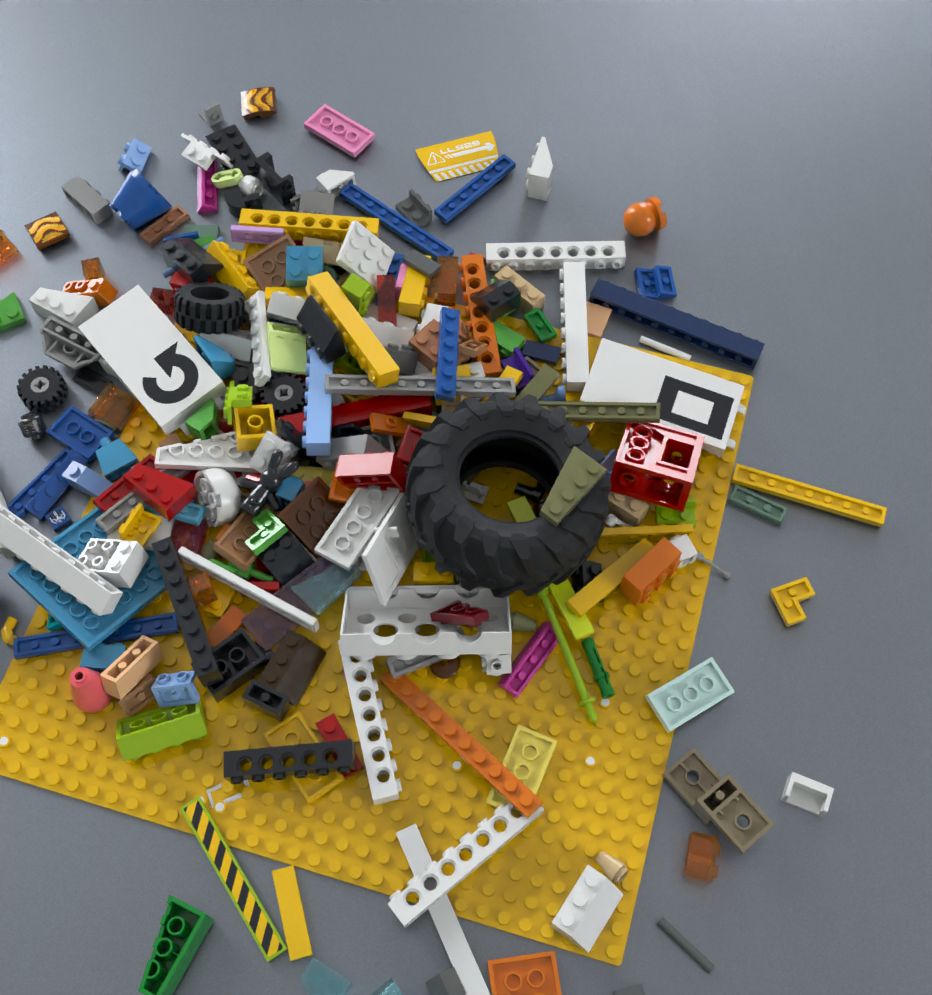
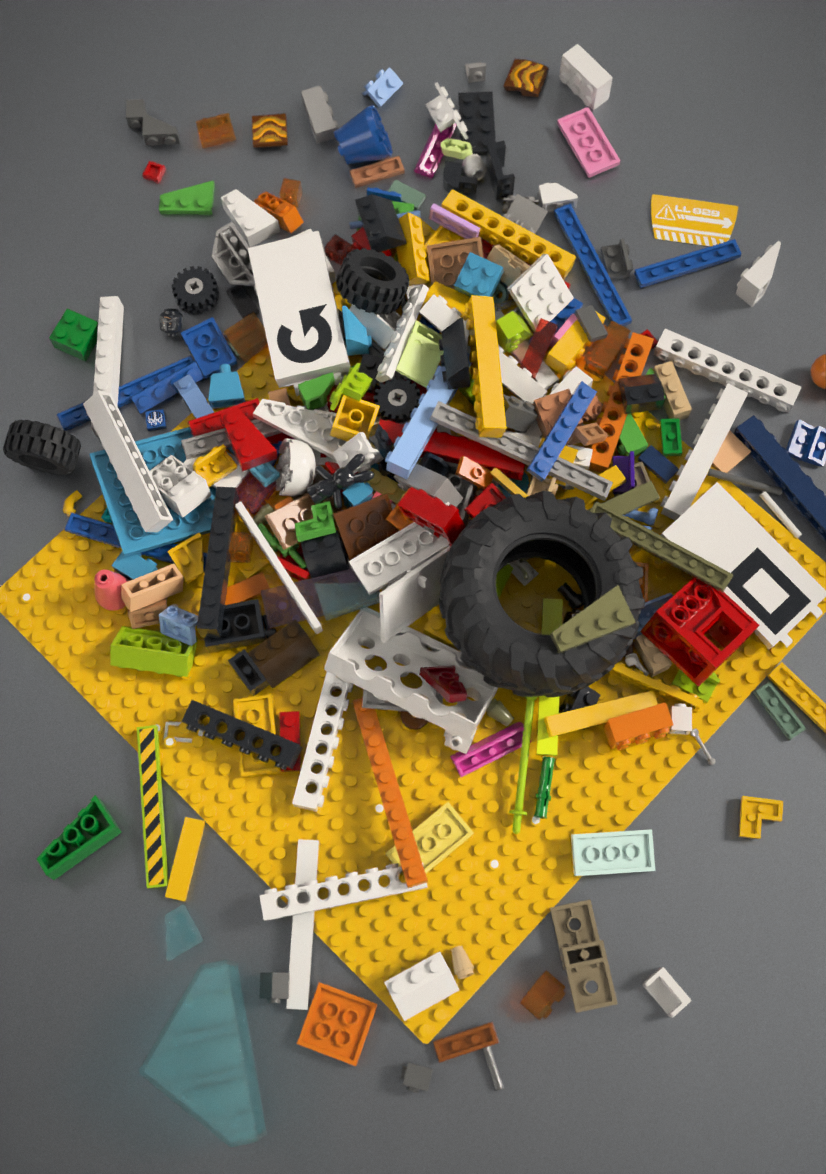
camera: 30 degrees right, 10 degrees up
none -> yellow wing [168,532,204,584]
none -> dark orange tile [433,1021,499,1063]
none -> white brick [559,44,613,110]
none -> dark grey bar [708,468,782,496]

